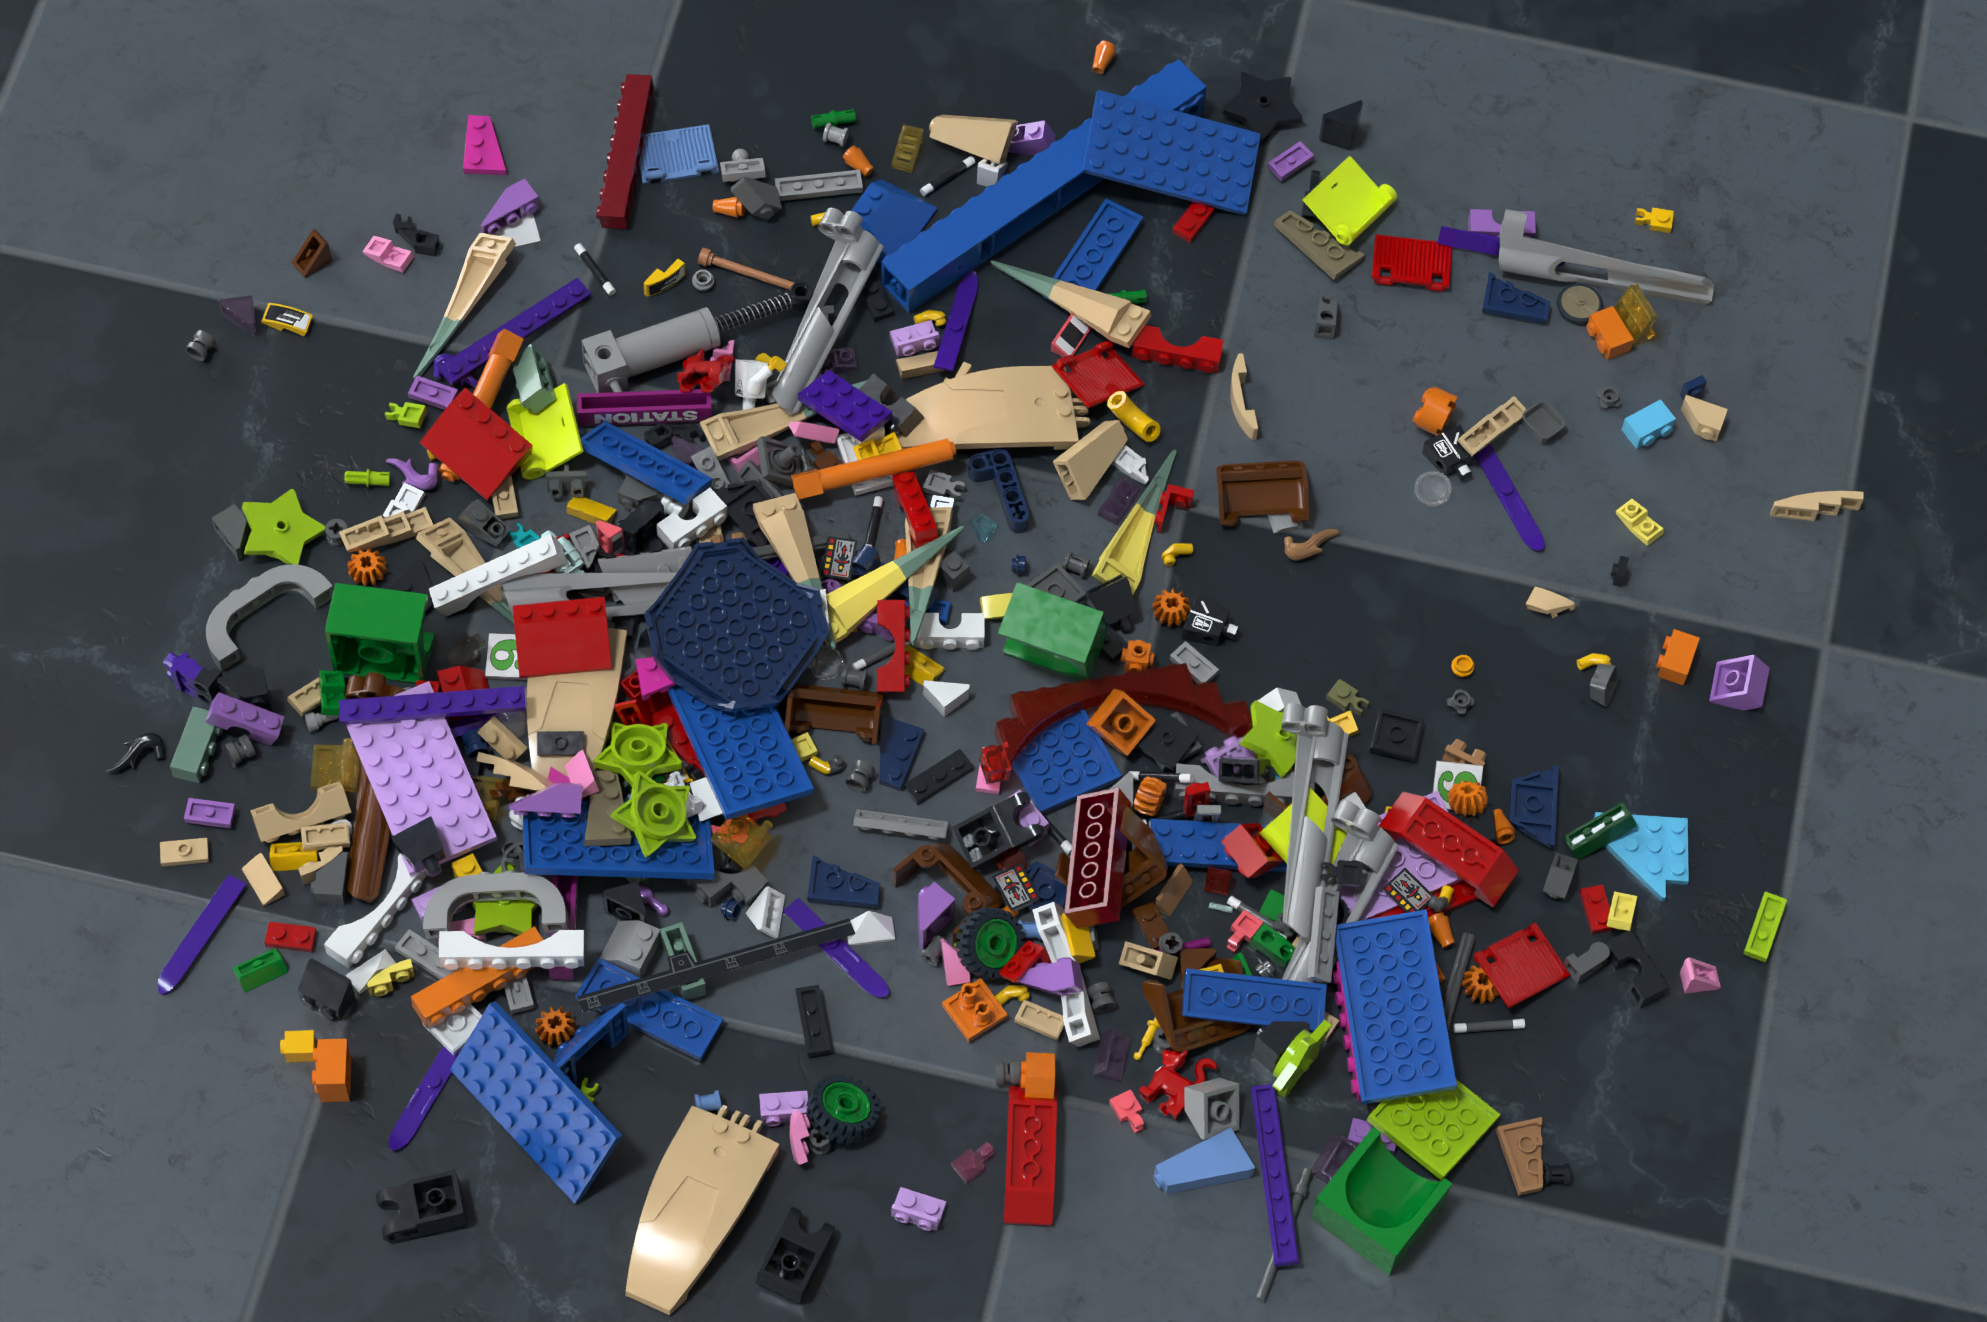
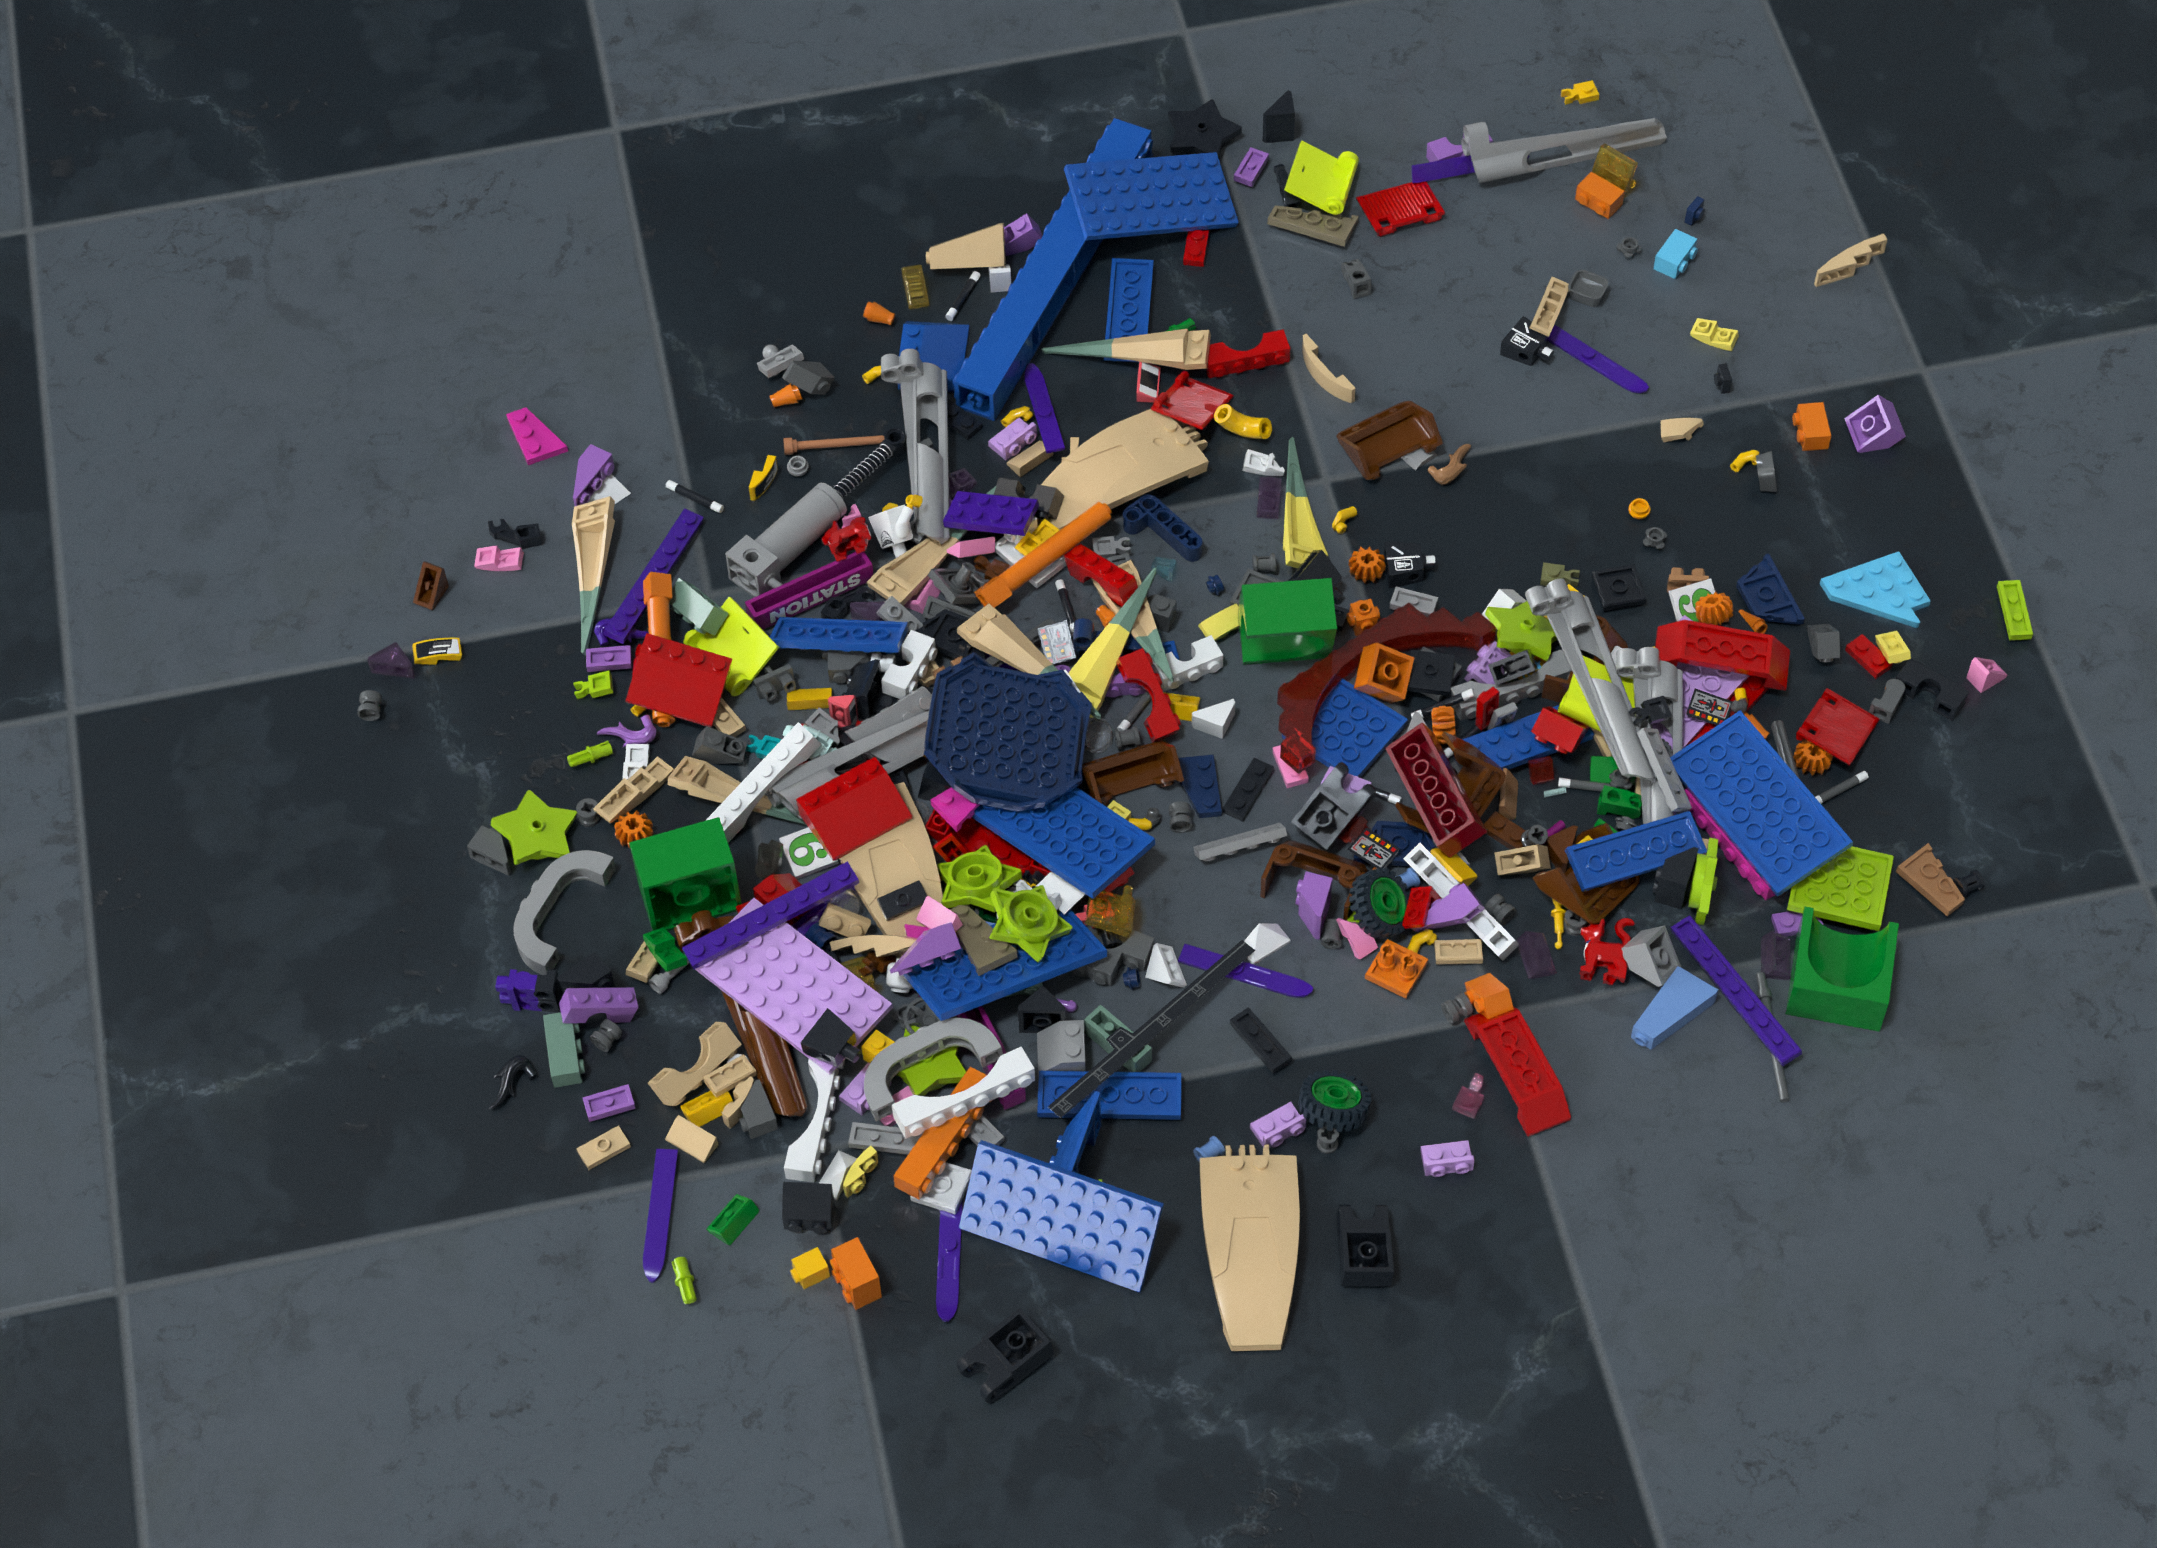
camera: 20 degrees left, 5 degrees down
red plate [264,922,317,953] -> none
clear yellow plate [310,738,361,791] -> none
orange gear [535,1006,576,1047] -> none
dark red brick [596,74,654,229] -> none
medium blue window [639,124,719,185] -> none
light grey plate [775,170,863,201] -> none
bright pink slope [790,1109,810,1165] -> none
dark blue wing [807,855,880,908] -> none
green pin [811,109,856,129] -> none
light grey bush [823,123,849,147] -> none
tan slope [1053,420,1128,500] -> none
orange cone [1092,41,1116,74] -> none
coral plate [1109,1089,1144,1133] -> none
red bracket [1154,484,1194,533] -> none
coral plate [1226,909,1264,953] -> none
orange brick [1412,386,1459,436] -> none
clear hat [1414,470,1452,507] -> none
dark blue wing [1482,272,1550,324] -> none
dark tan wheel [1557,283,1603,323] -> none
dark green slope [1563,802,1637,860] -> none
tan slope [1681,395,1728,441] -> none
none -> lime axle [672,1257,697,1304]

